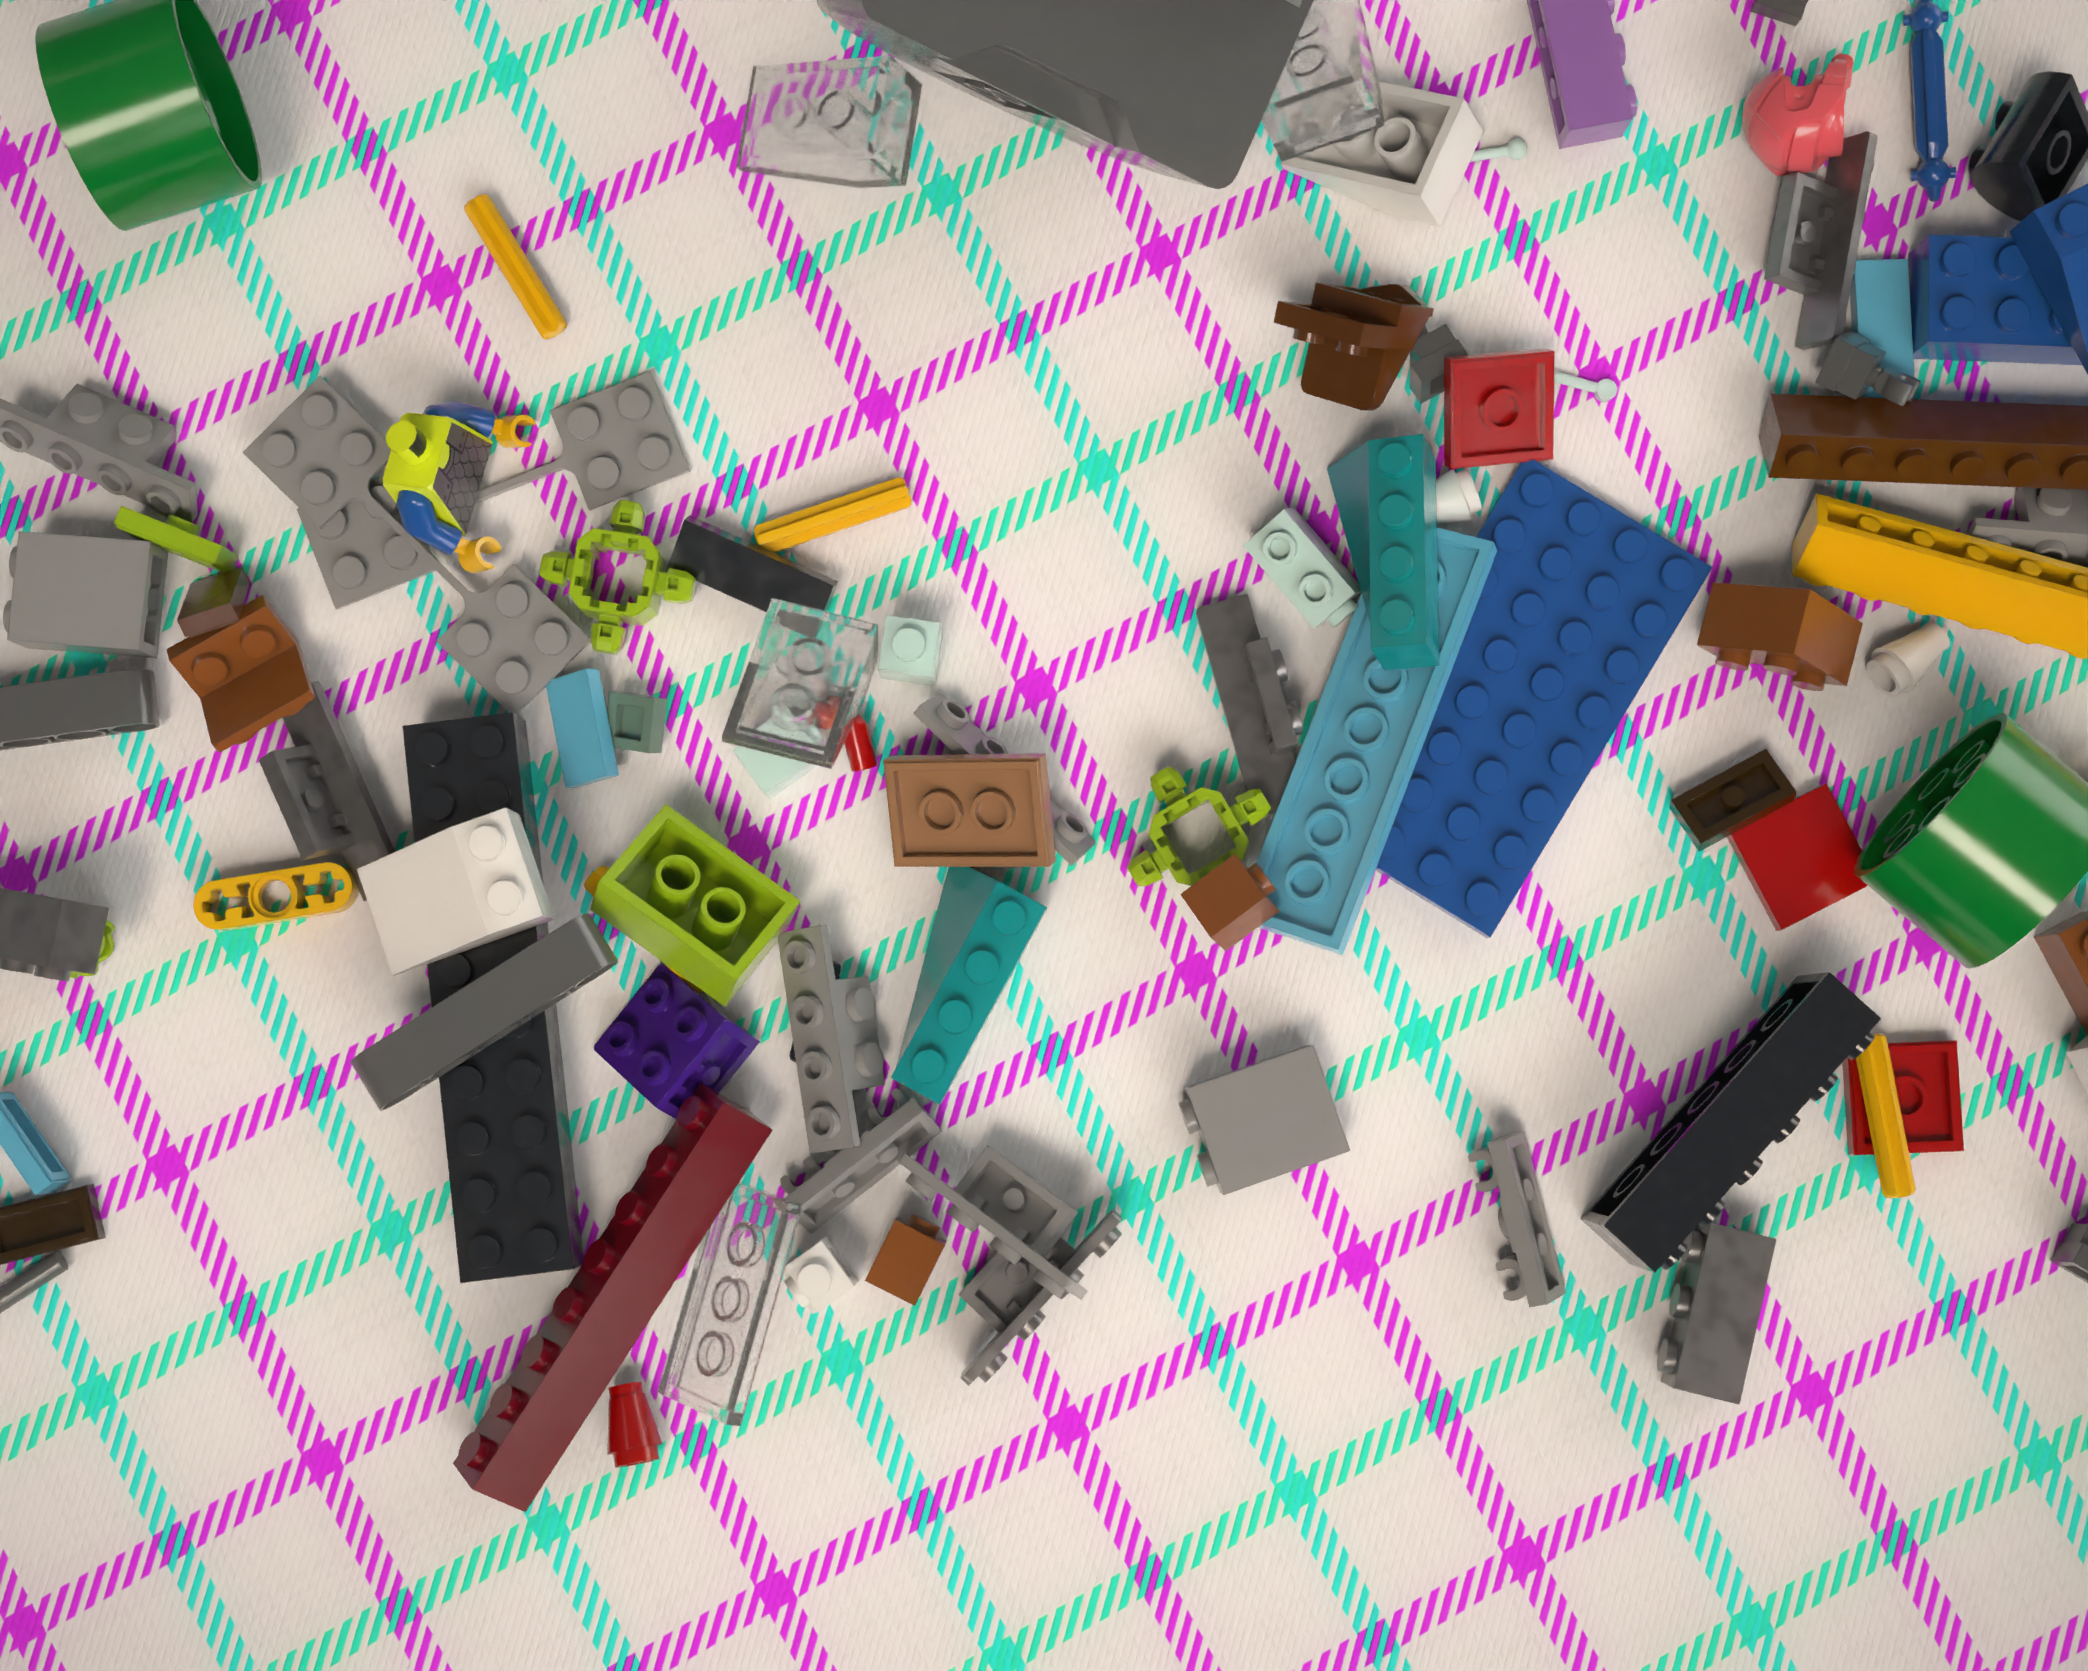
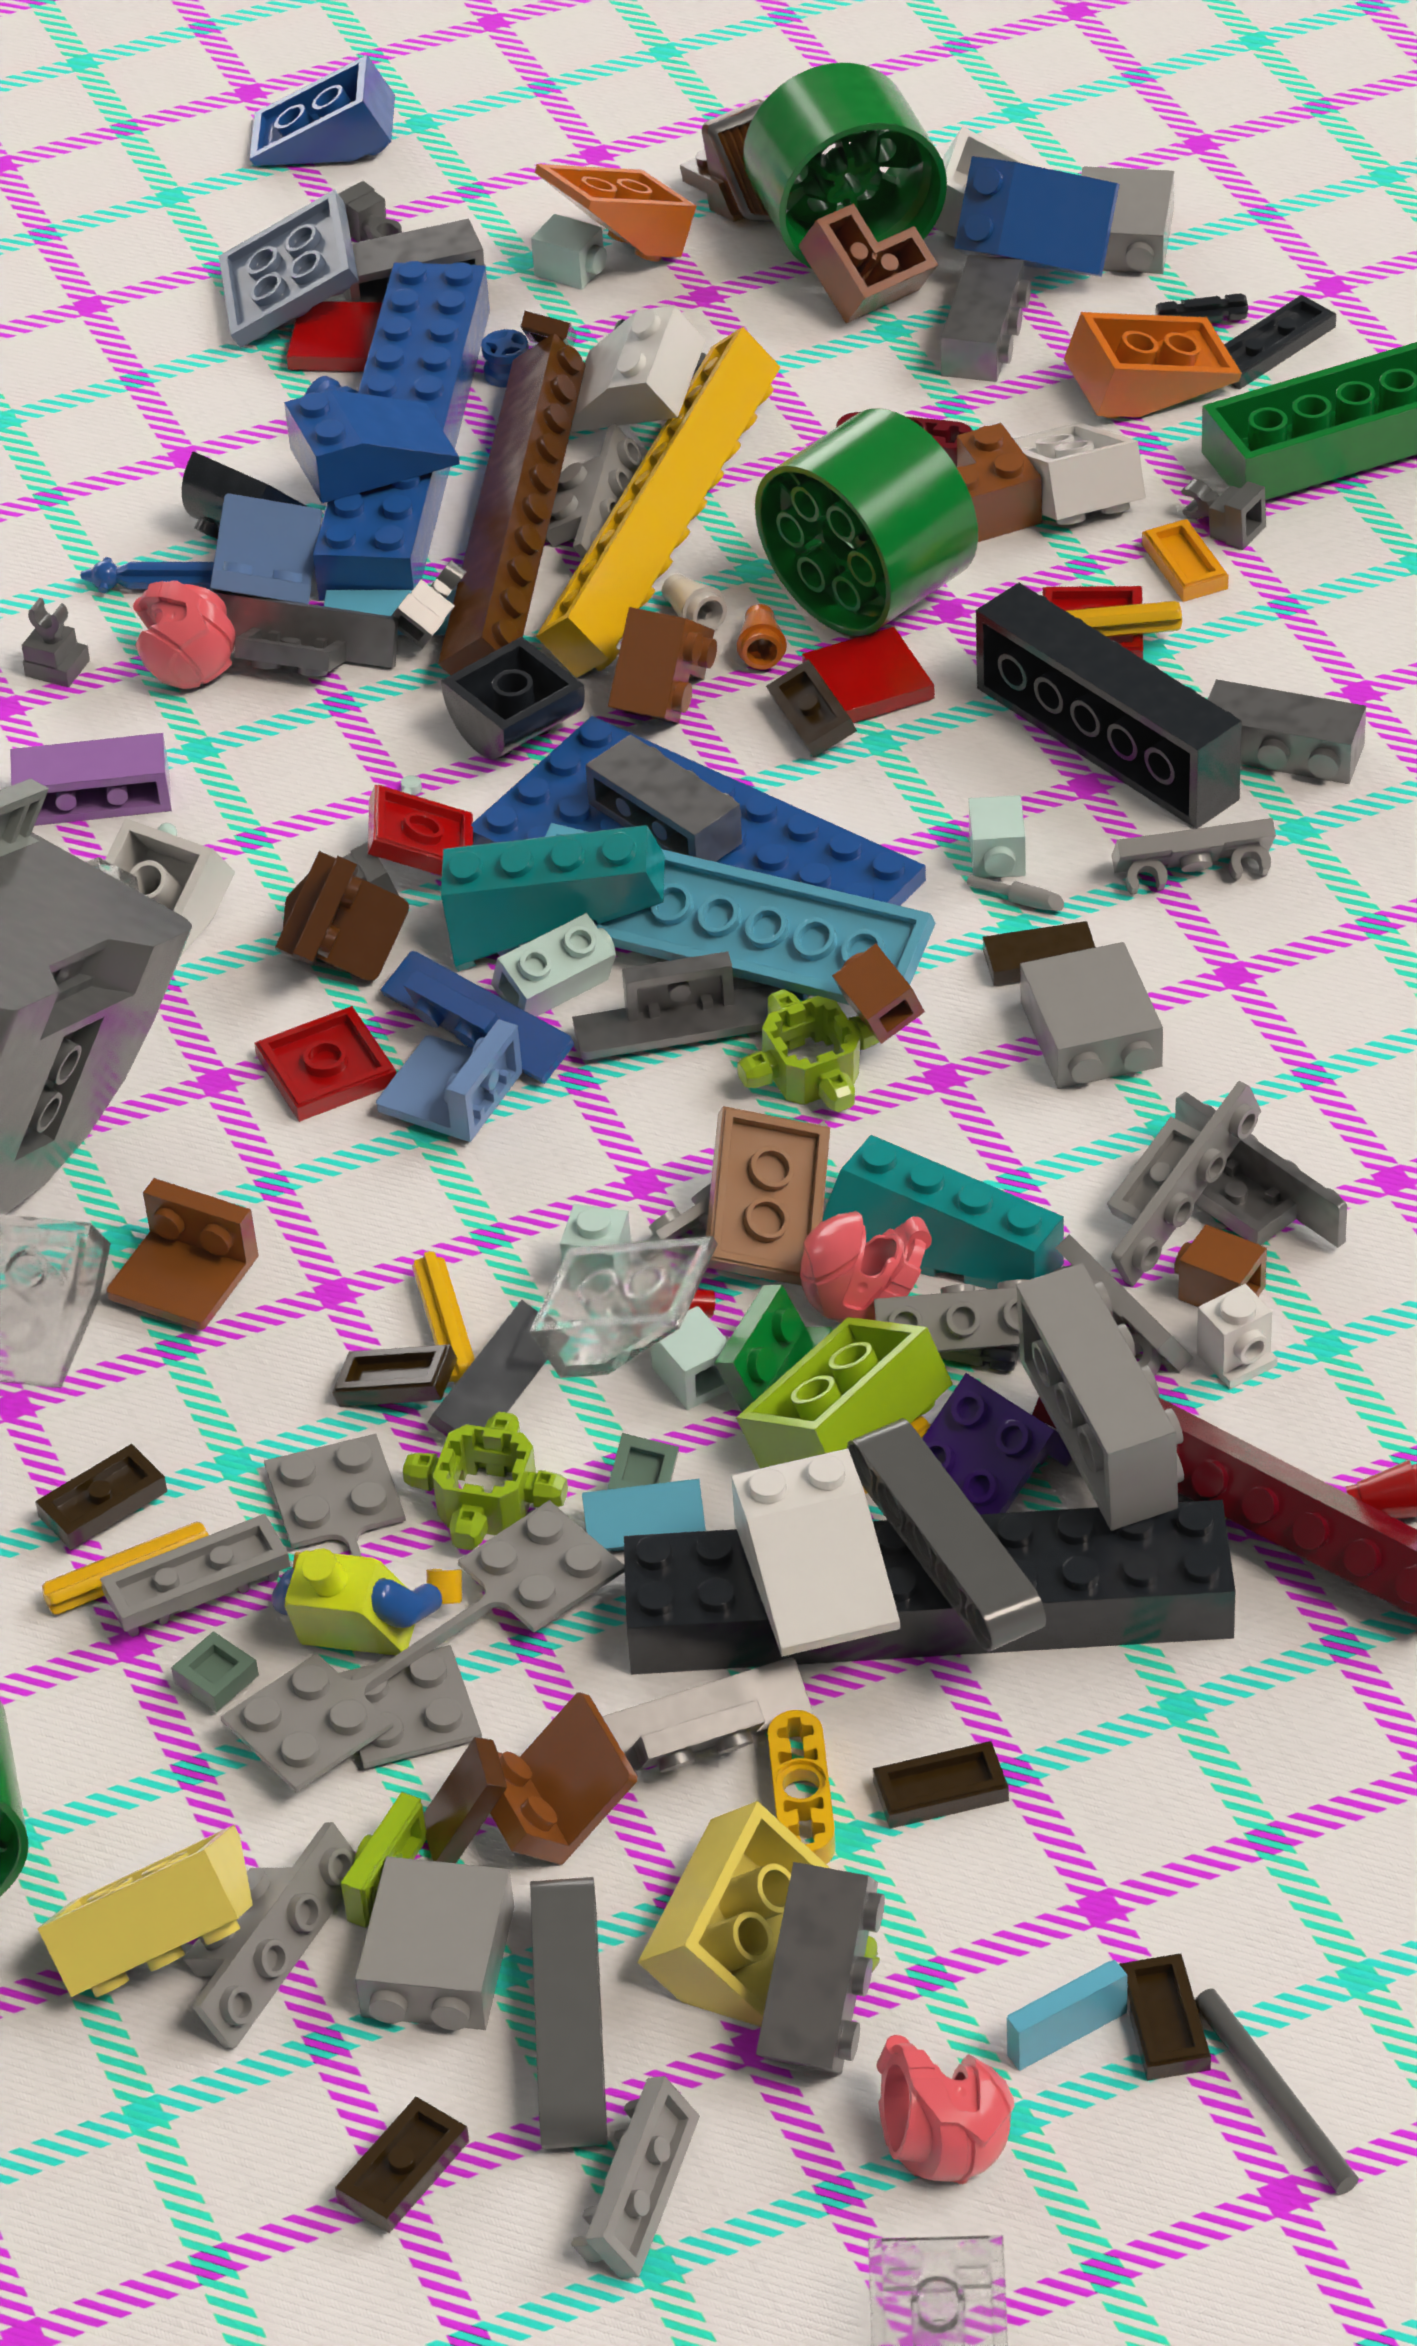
camera: 80 degrees left, 40 degrees down
clear tile [657,1181,803,1426] -> none
none -> dark brown plate [35,1443,167,1550]
none -> light yellow slope [37,1825,253,1997]
none -> light grey plate [100,1514,290,1637]
none -> dark orange bracket [106,1178,259,1330]
none -> sand green plate [171,1631,259,1712]
none -> medium blue bracket [210,493,322,604]
none -> red tile [254,1006,397,1122]
none -> dark brown tile [332,1344,458,1407]
none -> medium blue bracket [376,1019,522,1142]
none -> blue bracket [380,951,574,1084]
none -> black brick [441,636,585,759]
none -> flat silver brick [586,734,742,862]
none -> light yellow slope [637,1801,831,2027]
none -> green bracket [714,1284,833,1412]
none -> orange cone [737,604,787,670]
none -> coral helmet [800,1211,932,1323]
none -> dark brown tile [872,1741,1009,1829]
none -> light grey piece [967,875,1064,911]
none -> light aqua brick [968,795,1026,878]
none -> dark brown tile [983,921,1096,986]
none -> light grey brick [1016,1263,1184,1531]
none -> light orange tile [1142,519,1229,602]

